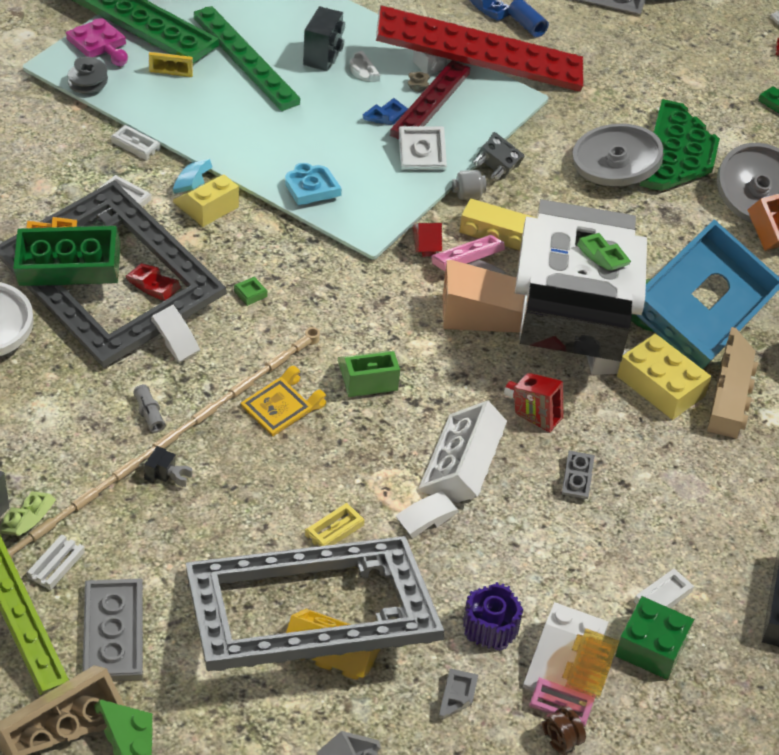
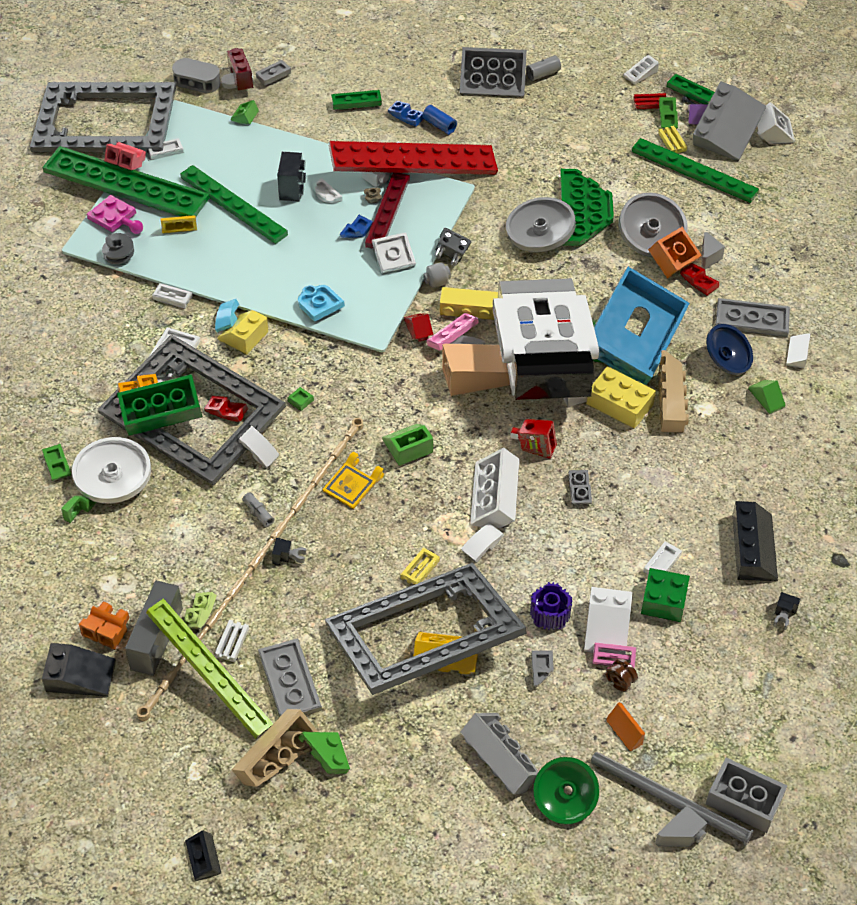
camera: 10 degrees left, 5 degrees up
clear yellow brick [562,628,619,700] -> none
bright green slope [577,233,631,271] -> none

